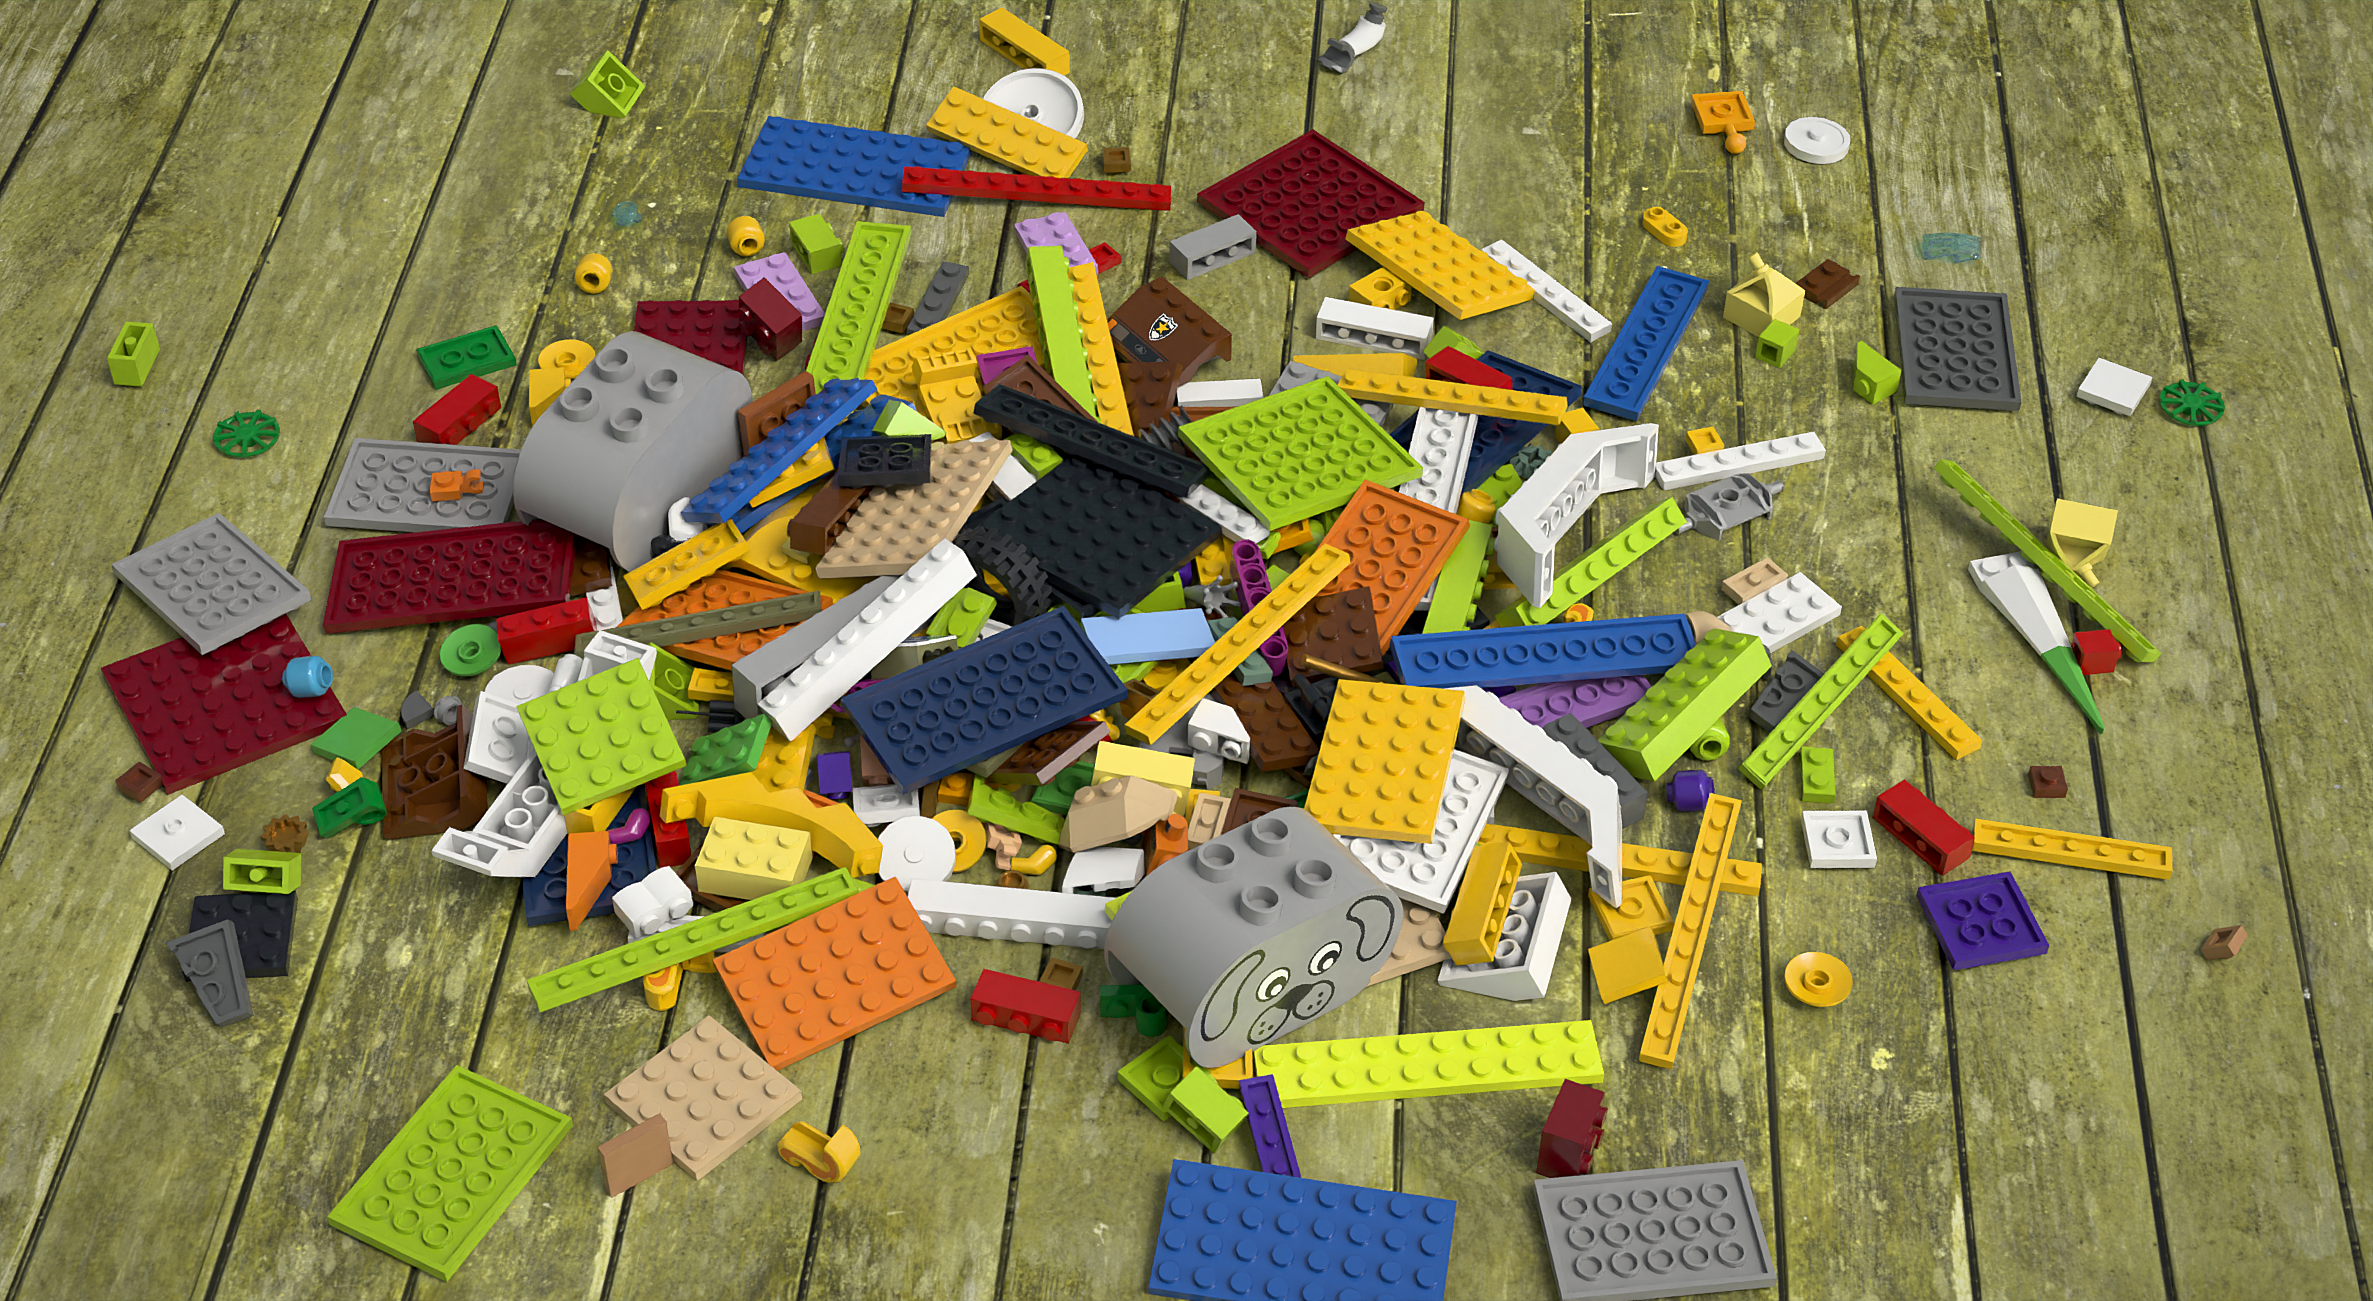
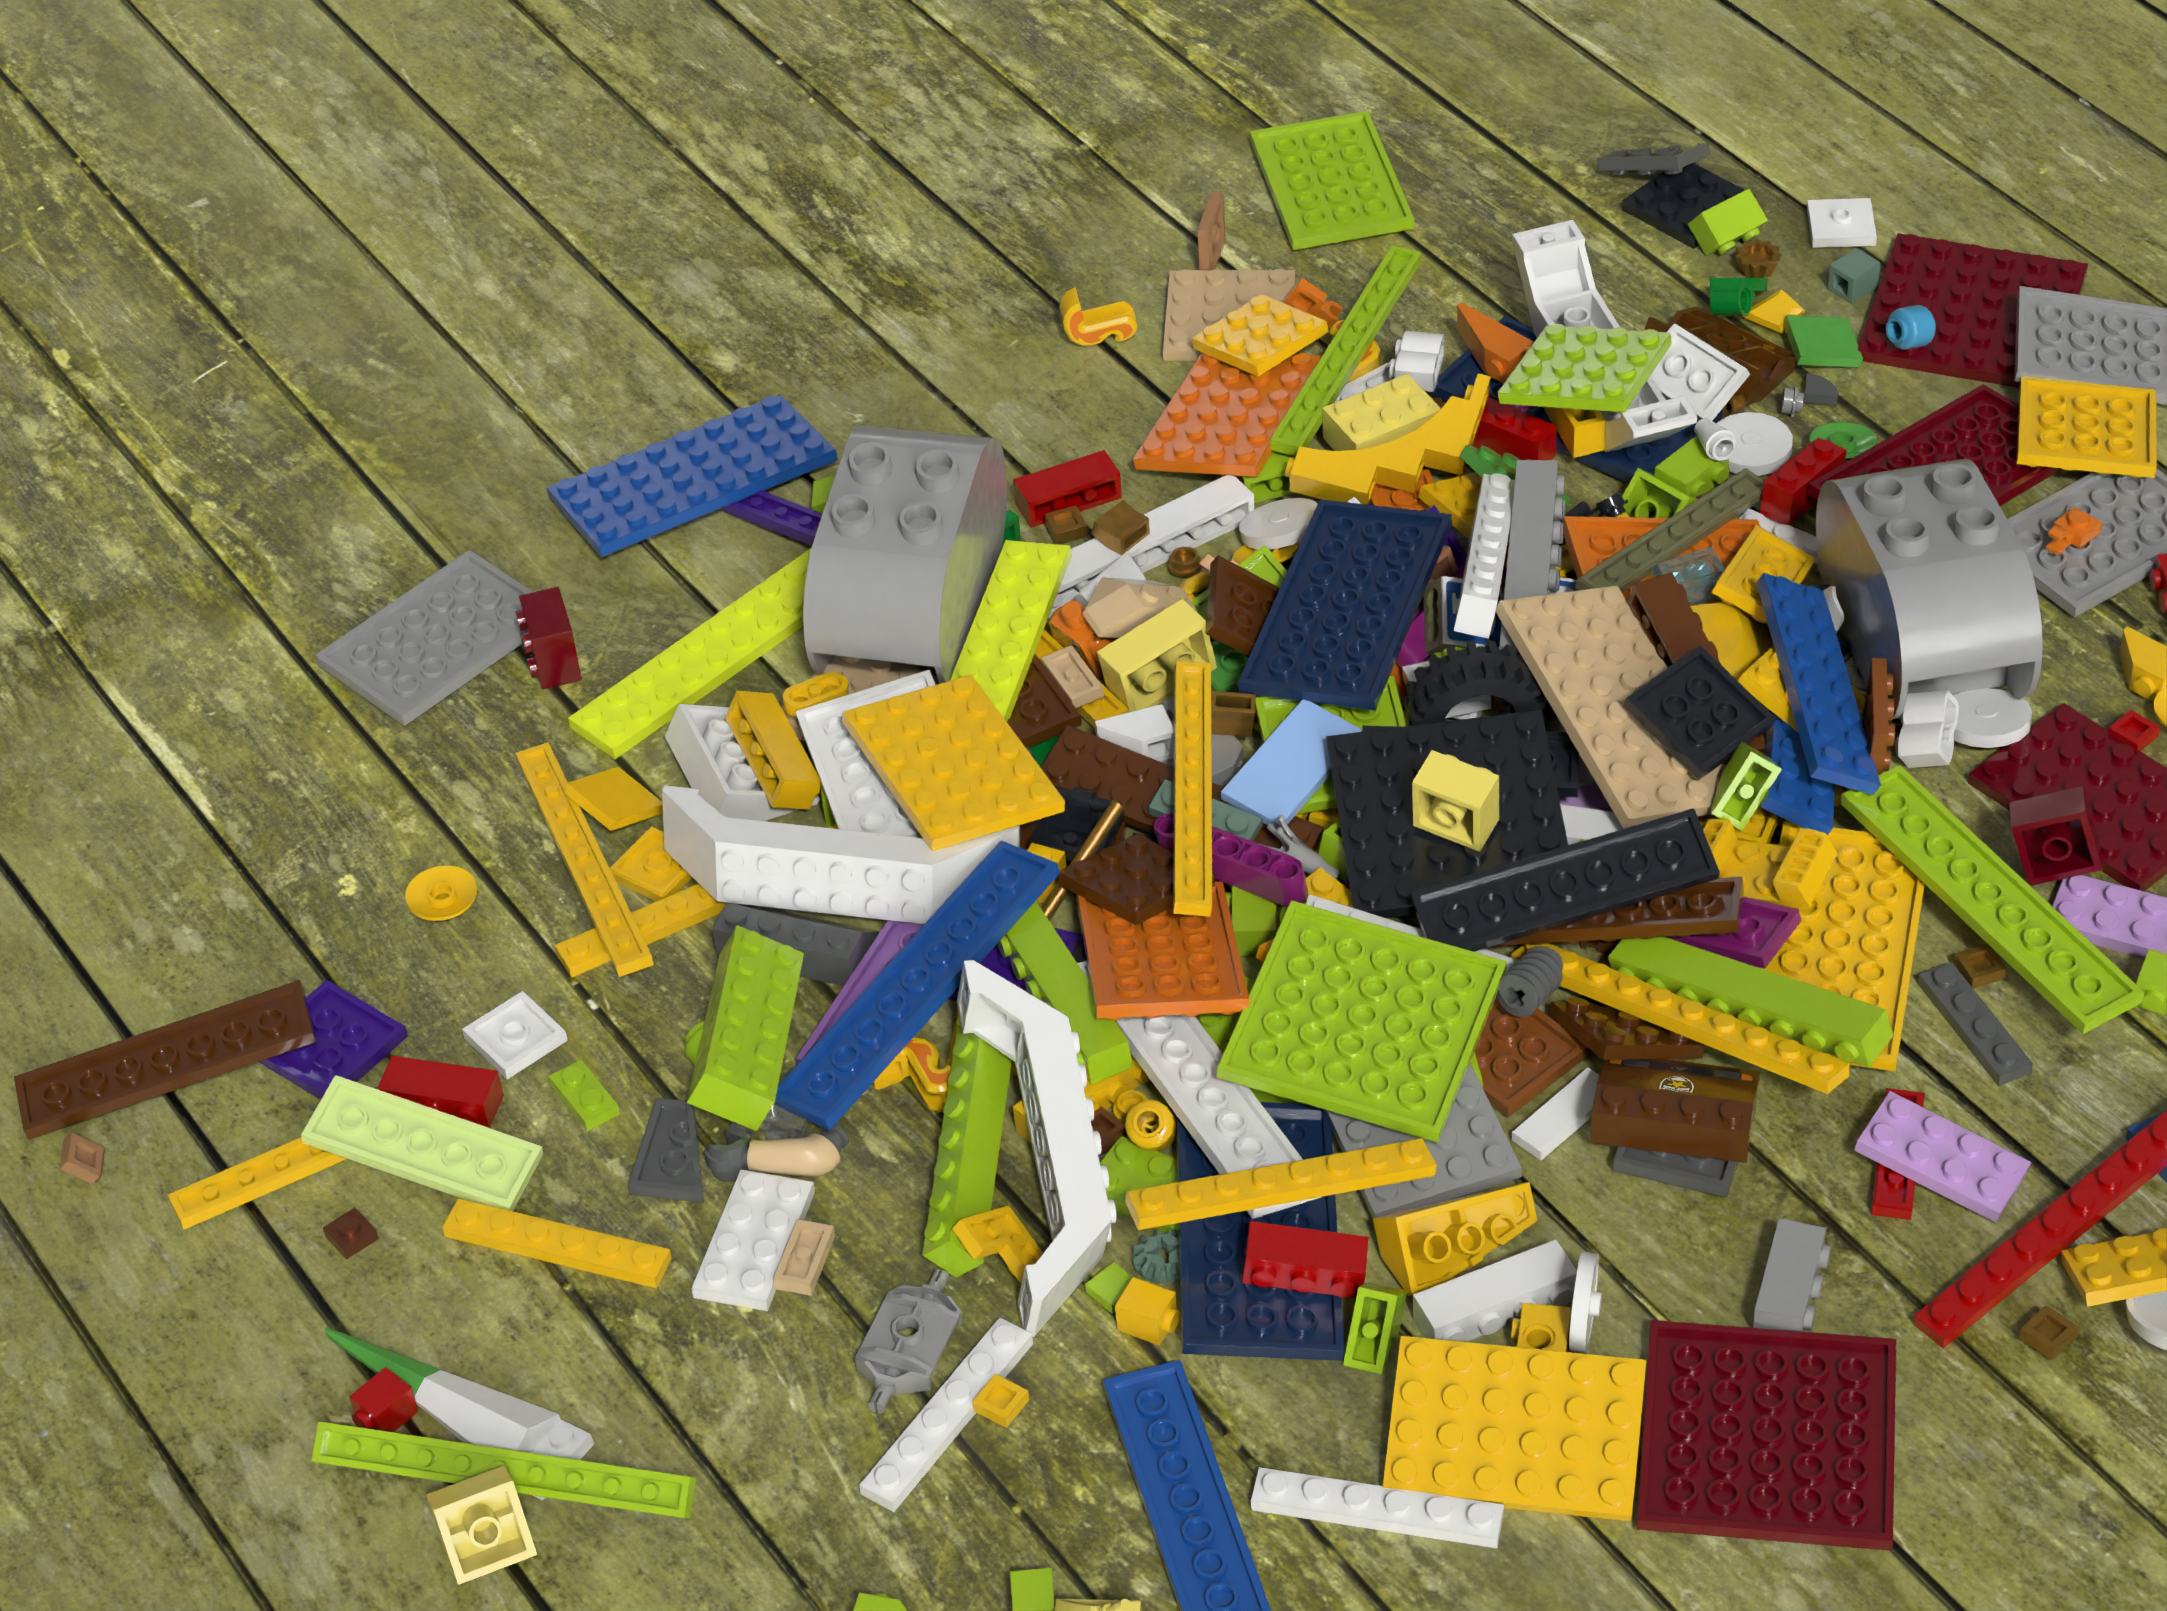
camera: 145 degrees right, 0 degrees up
copper plate [115,761,163,803] -> none
dark purple head [1666,770,1715,812] -> none
lime tile [1738,613,1904,790] -> none
none -> reddish brown plate [14,980,317,1140]
none -> yellowish green plate [301,1075,543,1211]
none -> yellow plate [783,672,849,718]
none -> yellow plate [952,1205,1043,1284]
none -> pearl gold piece [1091,500,1150,556]
none -> yellow plate [1192,294,1329,377]
none -> orange plate [1282,277,1343,328]
none -> light yellow brick [1412,750,1499,852]
none -> white wheel [1569,1251,1602,1354]
none -> black plate [1596,492,1628,517]
none -> clear light blue plate [1652,547,1725,606]
none -> sand green brick [1828,248,1880,304]
none -> yellow plate [2017,377,2157,478]

